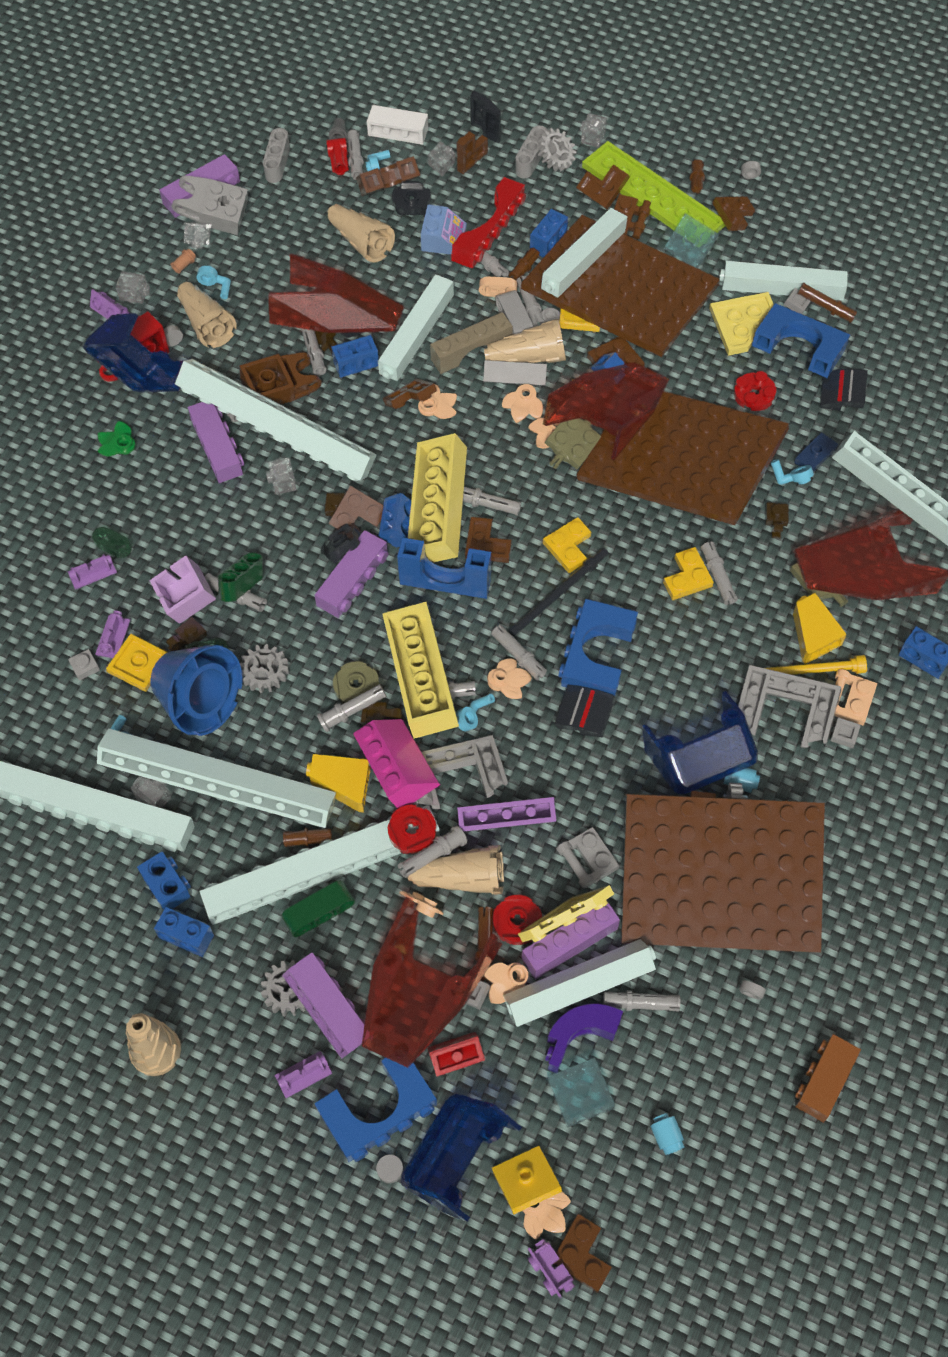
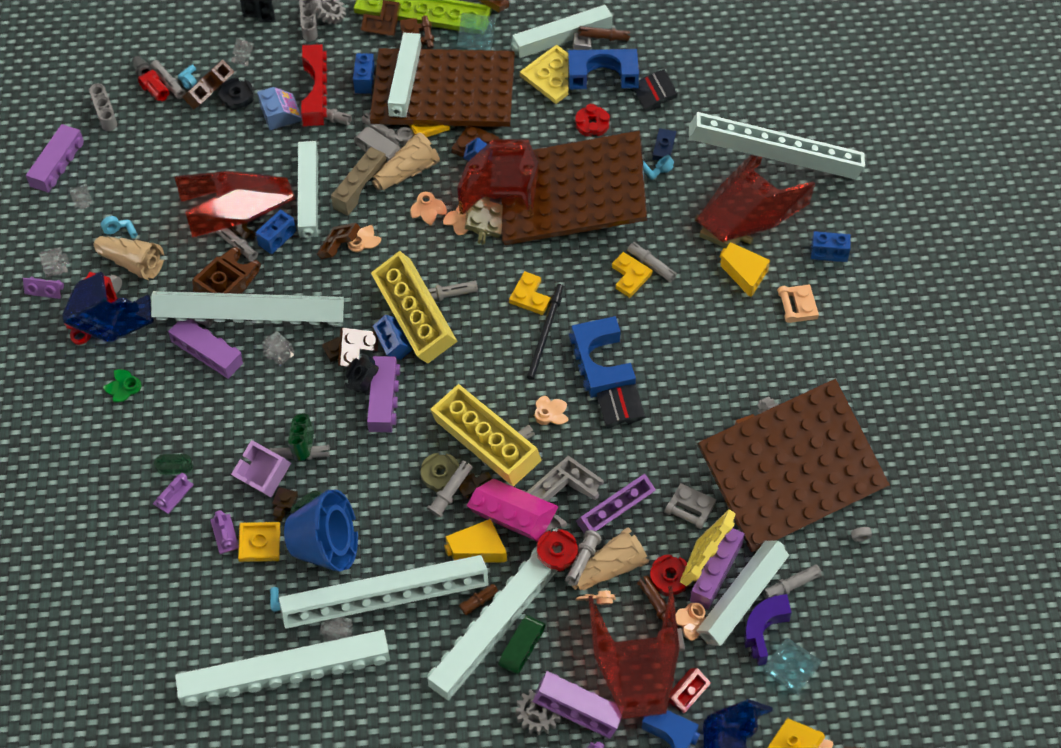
camera: 30 degrees left, 5 degrees down
light grey plate [68,649,100,680] -> none
blue brick [137,851,191,910] -> none
blue brick [154,907,214,957] -> none
nougat pin [170,249,196,274] -> none
light grey brick [171,176,248,235] -> none
light grey gear [240,644,289,693] -> none
tan cone [328,204,395,262] -> none
white brick [367,105,428,145] -> none
blue arch [397,538,491,599] -> none
reddish brown plate [456,131,488,174] -> none
medium azure plate [456,694,495,732] -> none
reddish brown plate [465,517,512,563] -> none
light nougat beam [479,277,518,297] -> none
light grey tile [483,360,547,386] -> none
light grey pin [491,625,547,680] -> none
reddish brown axle [508,248,540,281] -> none
clear blue windscreen [642,691,758,794] -> none
medium azure brick [650,1113,685,1155] -> none
medium azure brick [724,765,760,793] -> none
light grey wedge [735,665,841,748] -> none
yellow piece [764,655,867,675] -> none
dark brown plate [765,502,789,539] -> none
dark orange brick [795,1034,861,1123] -> none
light grey plate [830,717,861,748] -> none

